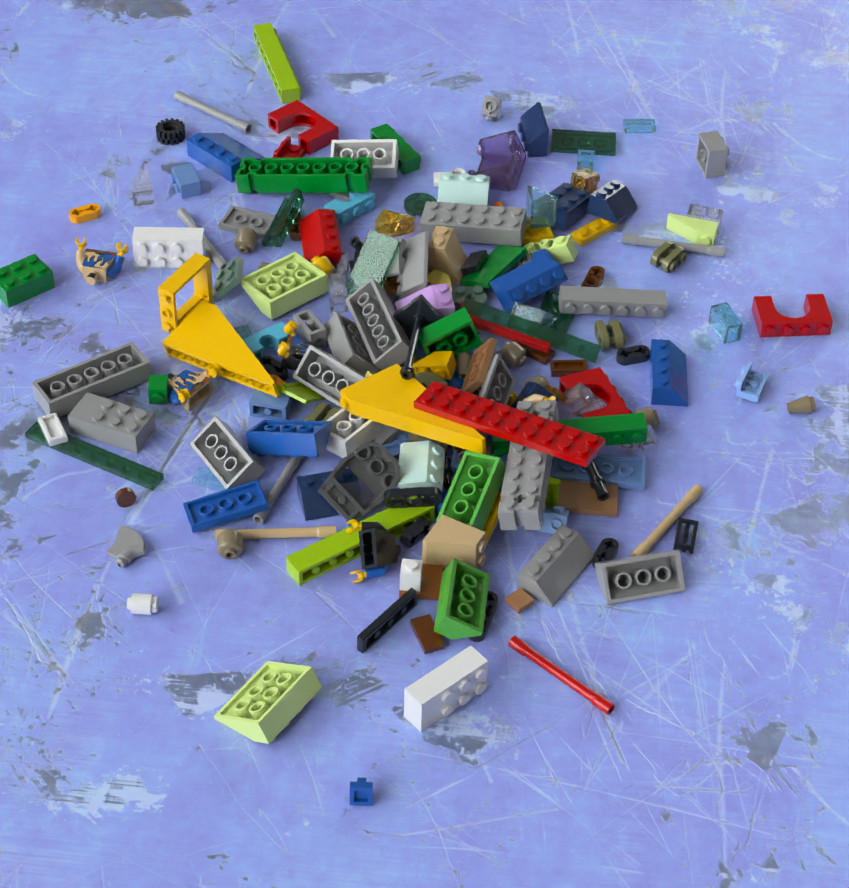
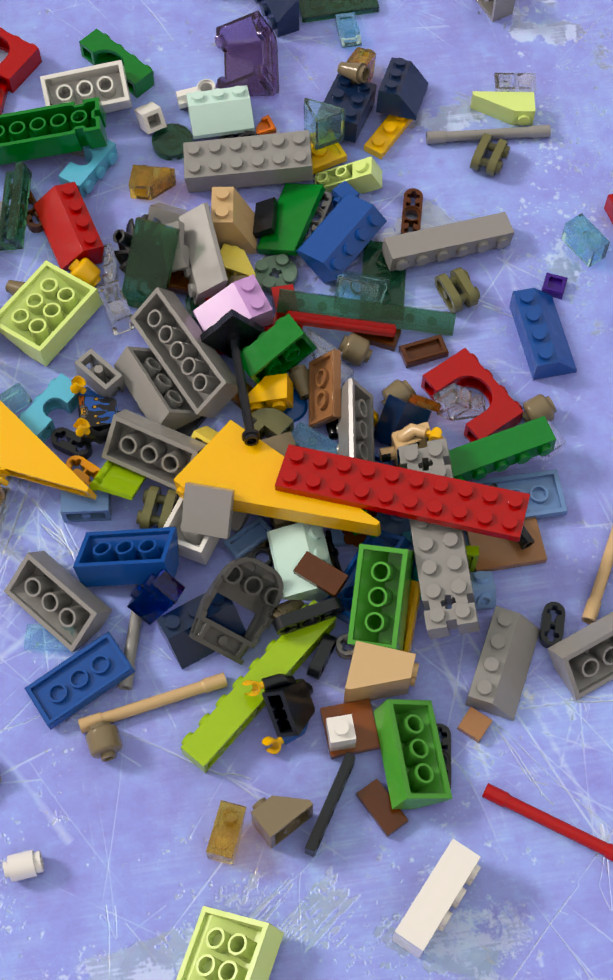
camera: 15 degrees left, 20 degrees up
black beam [616,345,650,366] -> none
none -> clear blue brick [127,569,185,625]
none -> white brick [134,102,167,134]
none -> light grey tile [181,482,235,539]
none -> clear yellow slope [206,800,247,865]
none -> dark tan slope [251,795,313,849]
none -> reddish brown tile [293,551,349,597]
none -> dark tan cone [337,62,370,84]
none -> dark purple tile [542,273,568,299]

